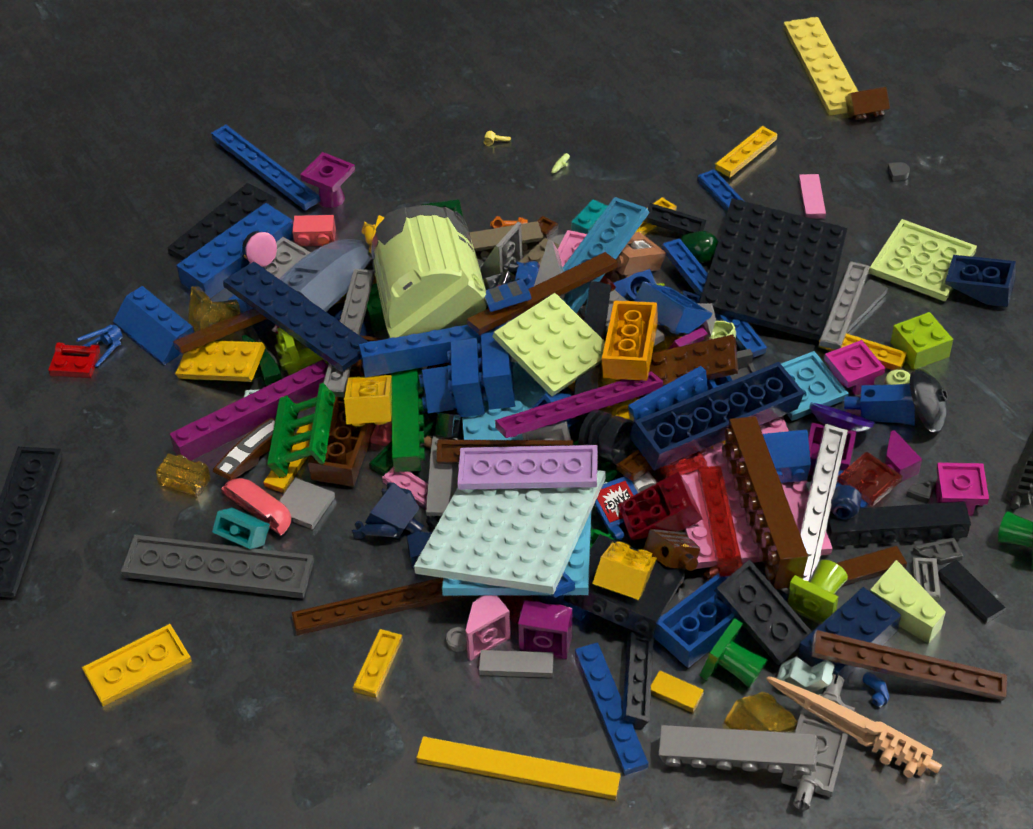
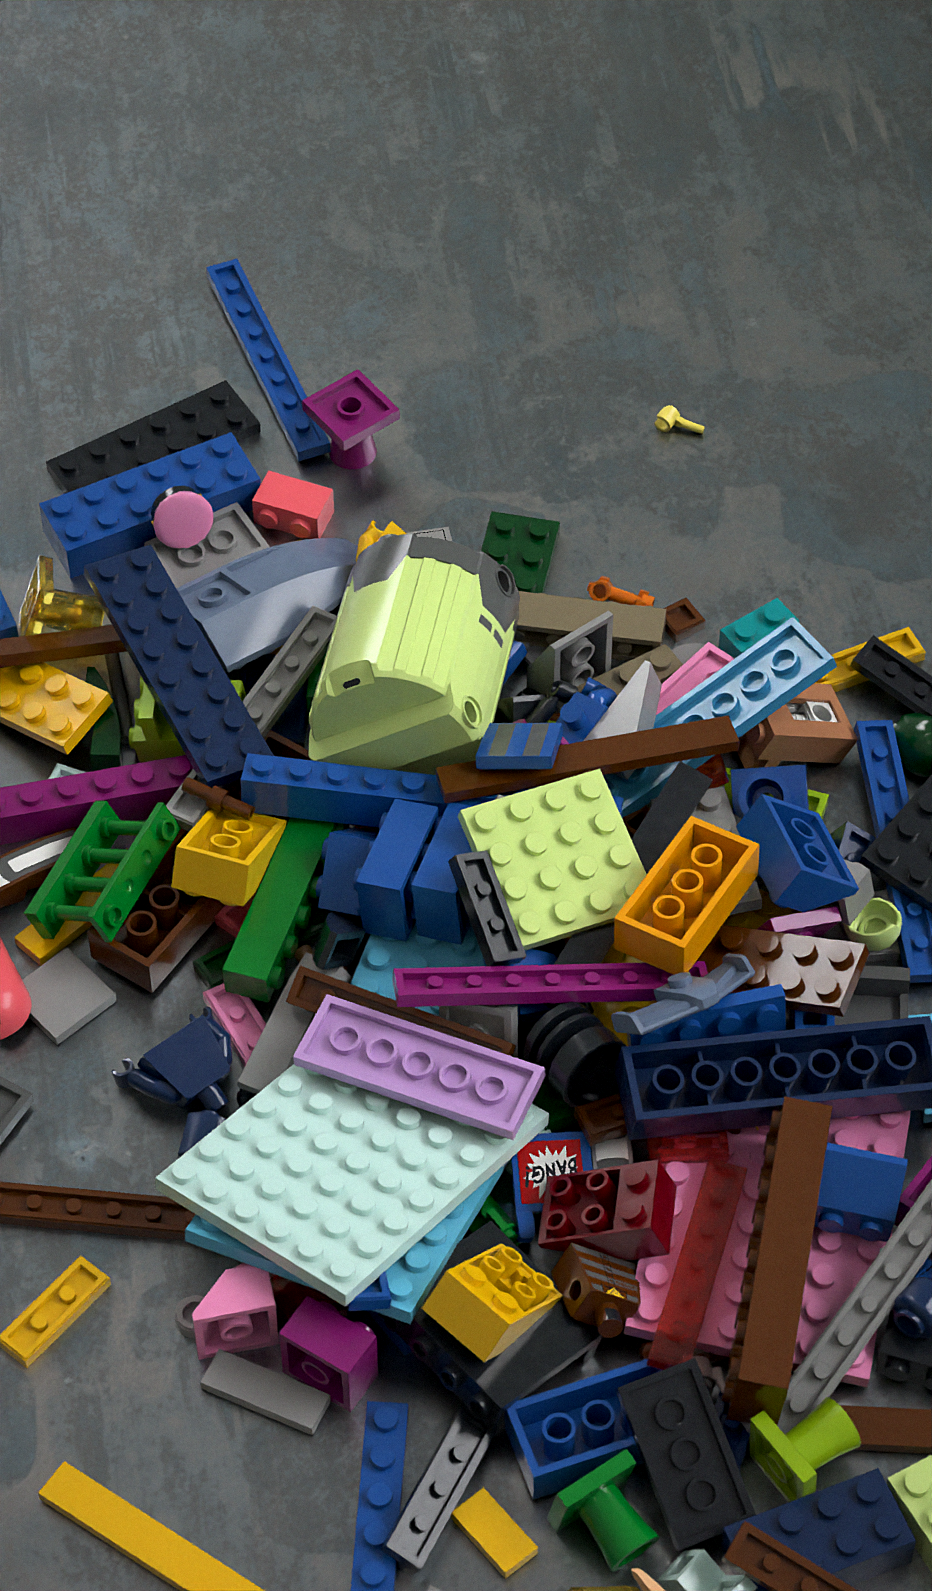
camera: 20 degrees right, 5 degrees up
yellowish green helmet [551,153,570,174] -> none
none -> reddish brown bar [181,777,255,821]
none -> black plate [448,850,527,966]
none -> sand blue plate [611,953,755,1035]

